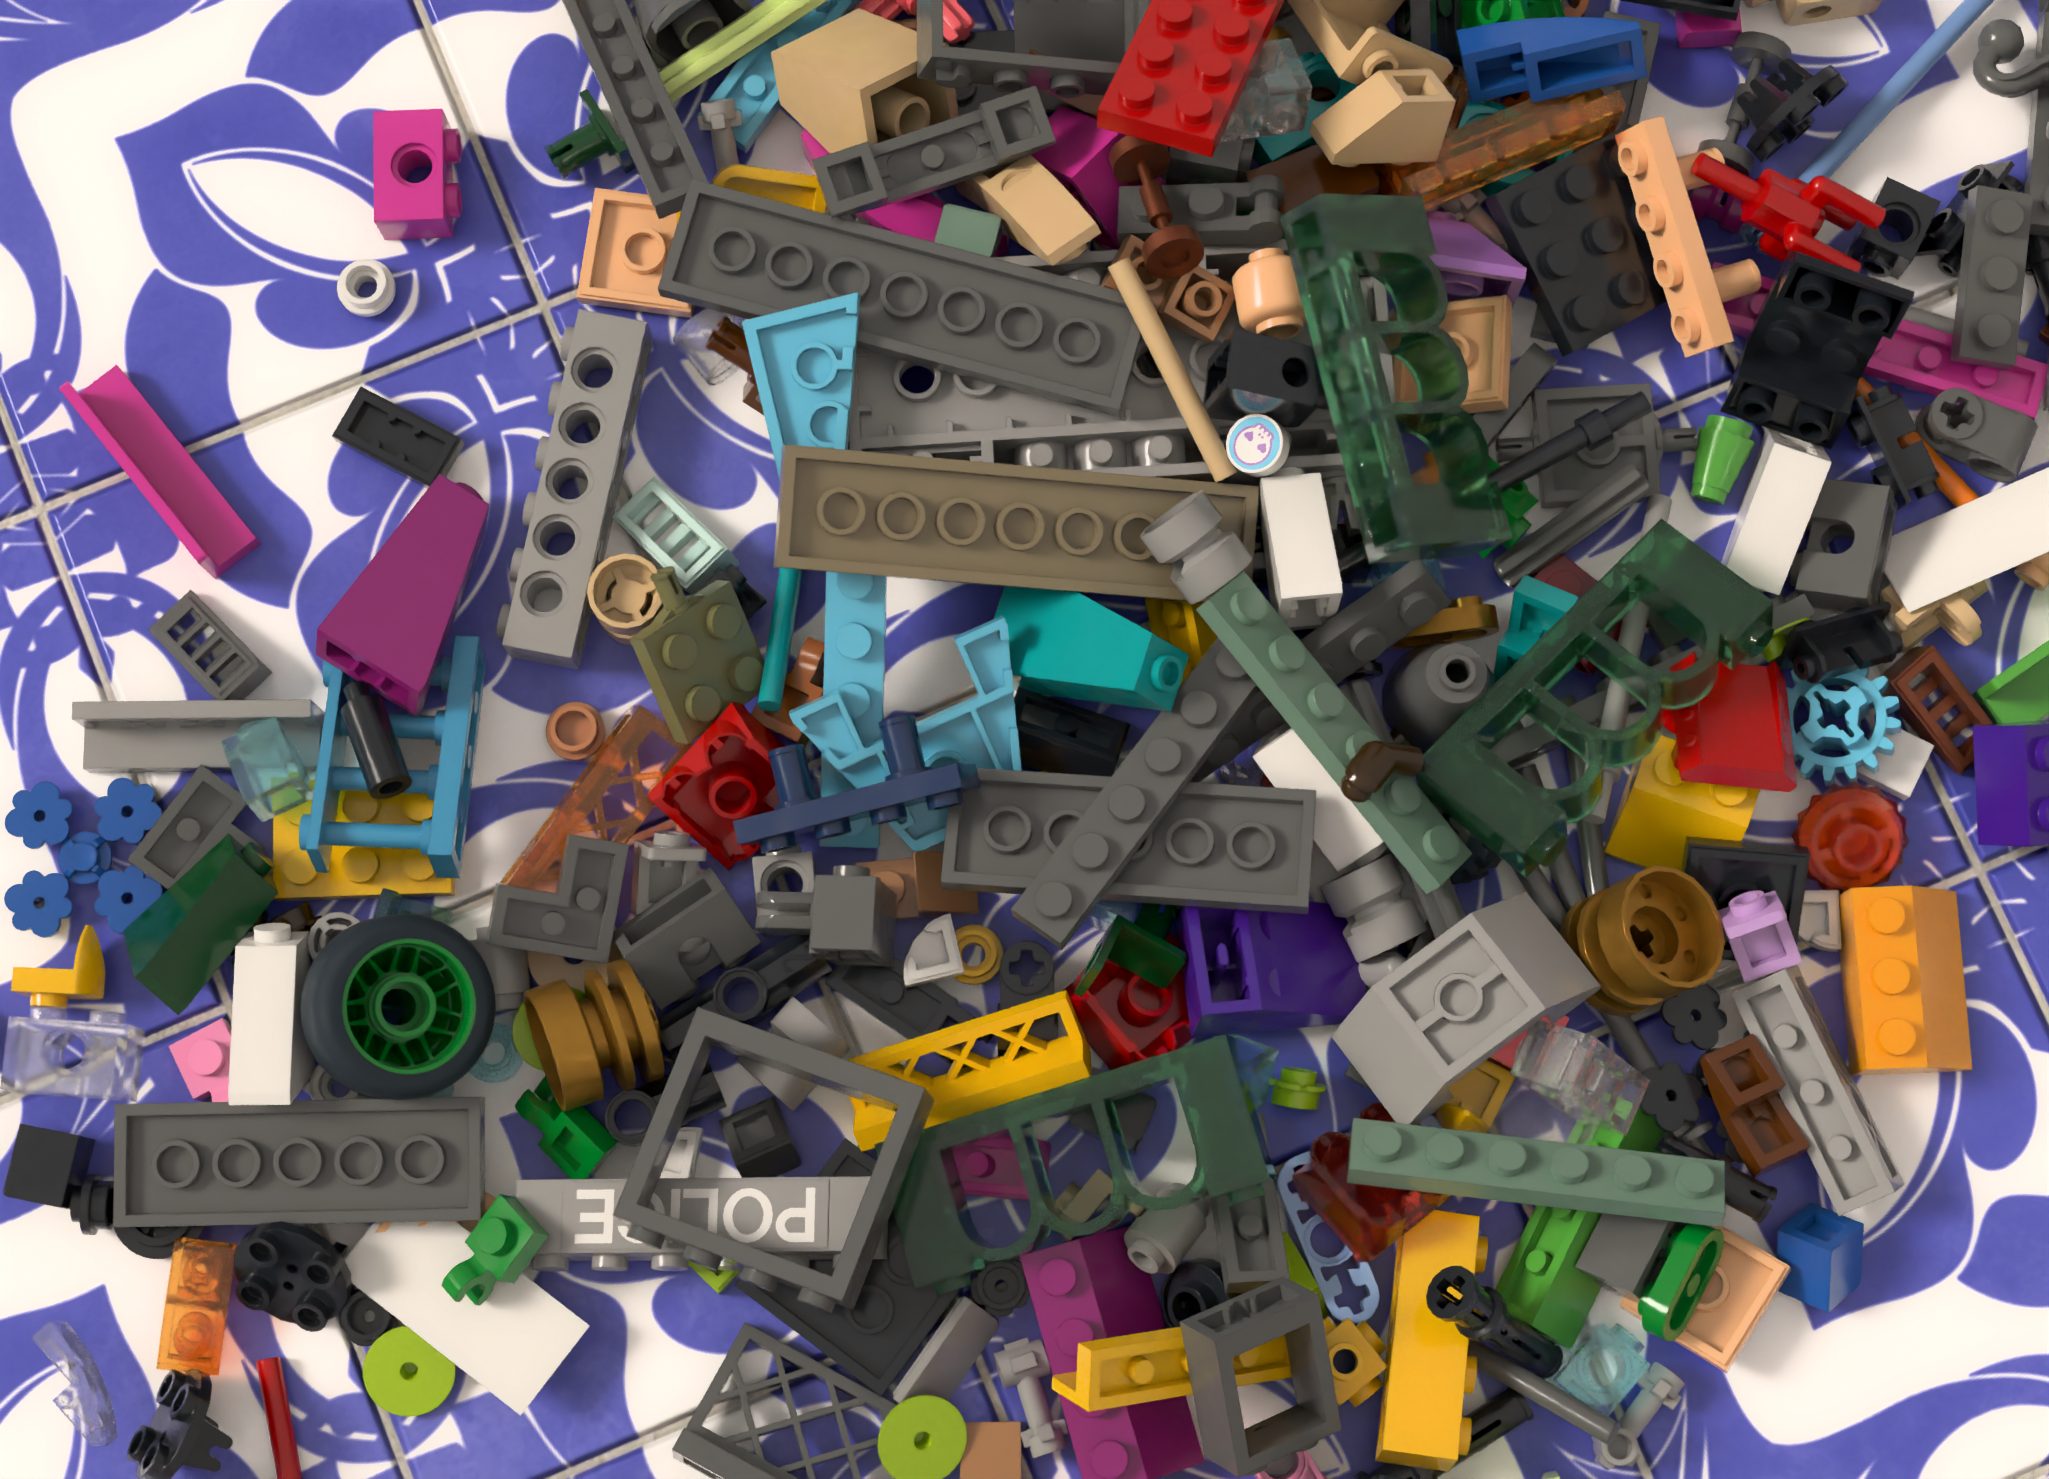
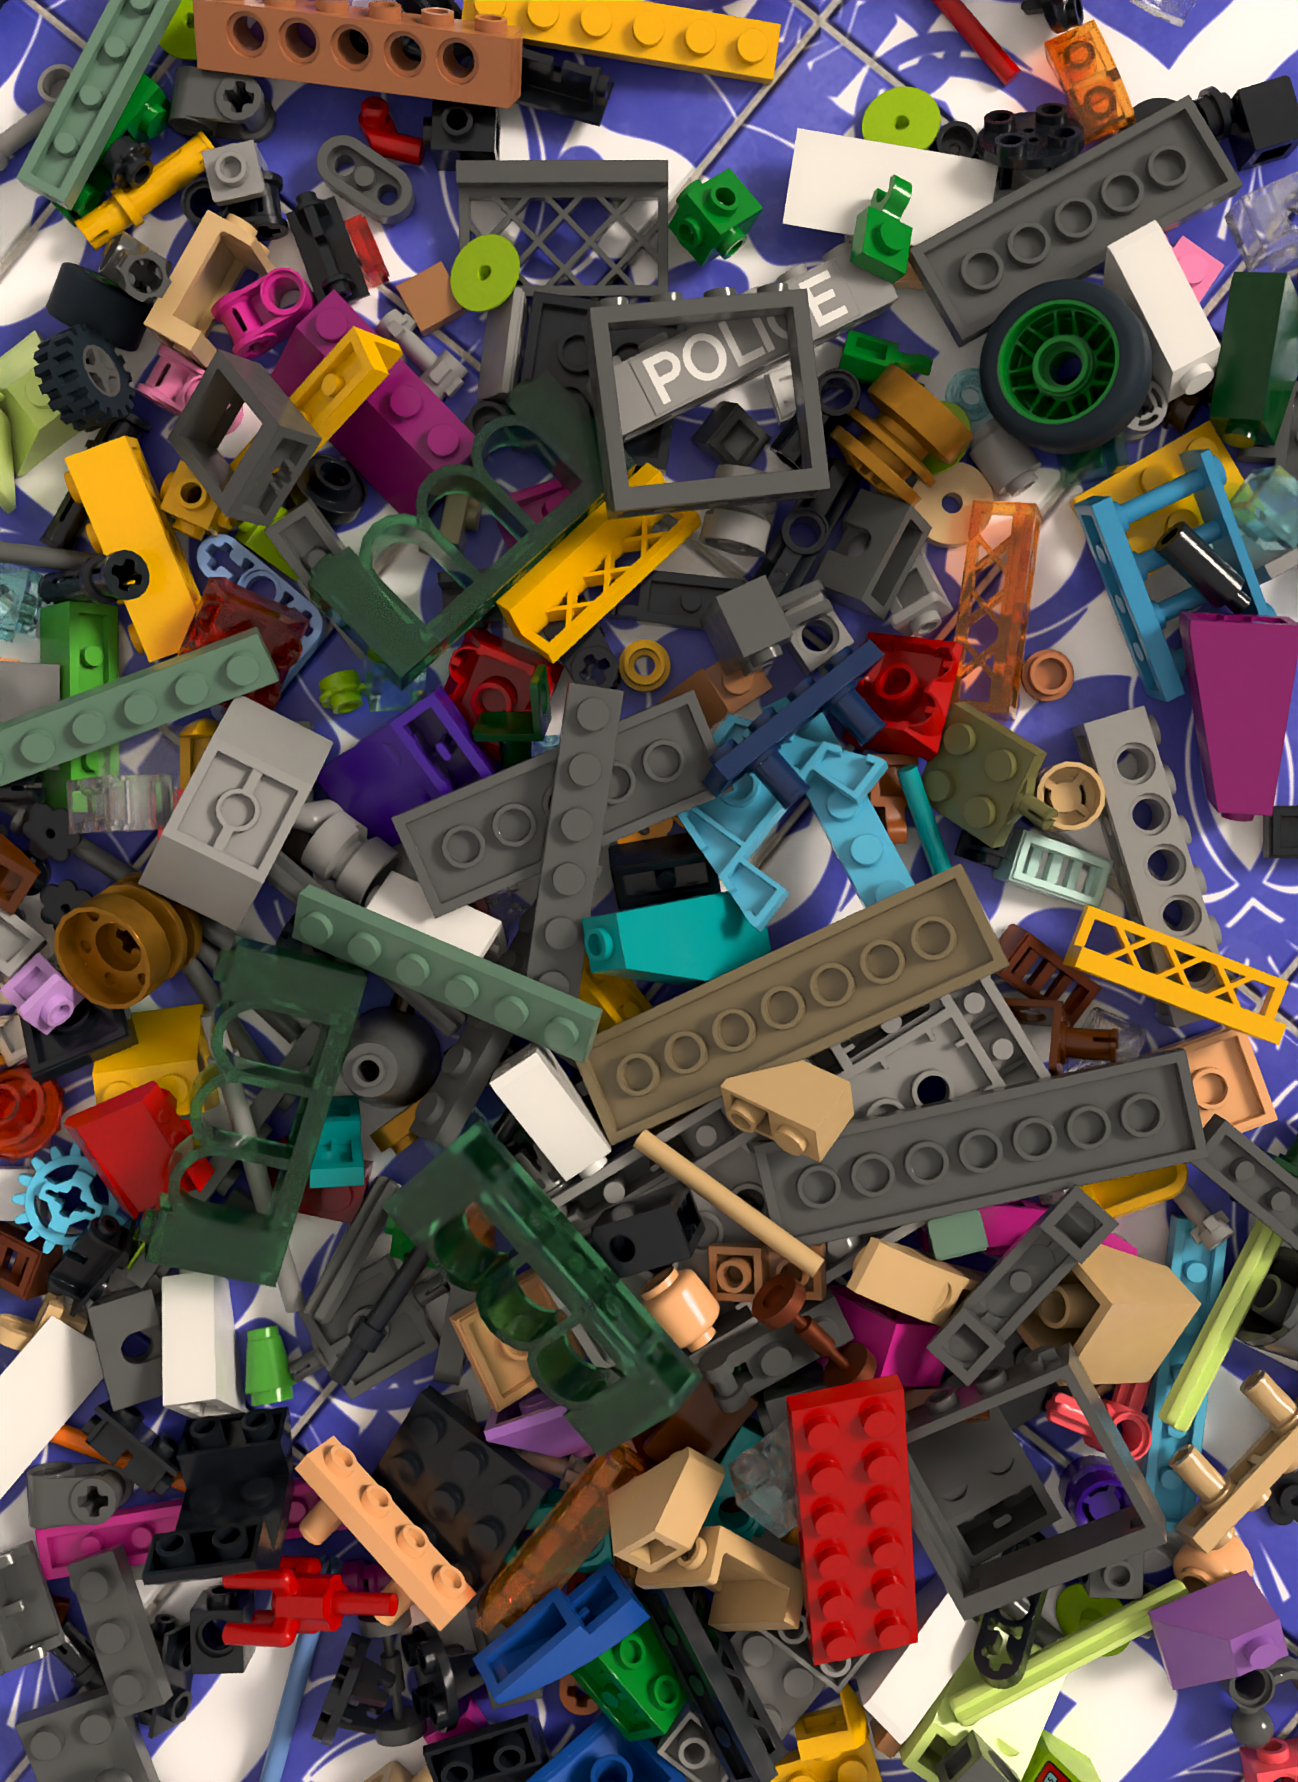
camera: 150 degrees right, 10 degrees up
dark grey plate [485,834,629,963] -> none
medium azure wing [742,292,861,480] -> none
white tile [904,914,964,988] -> none
light grey brick [1124,1183,1209,1274] -> none
light grey wheel [1140,489,1253,604] -> none
tile [1226,414,1290,477] -> none
dark brown arm [1340,741,1423,803] -> none
none -> black plate [401,1621,485,1733]
none -> green brick [668,168,763,267]
none -> tan slope [720,1060,854,1163]
none -> copper slope [995,924,1102,1027]
none -> yellow fence [1062,905,1289,1045]

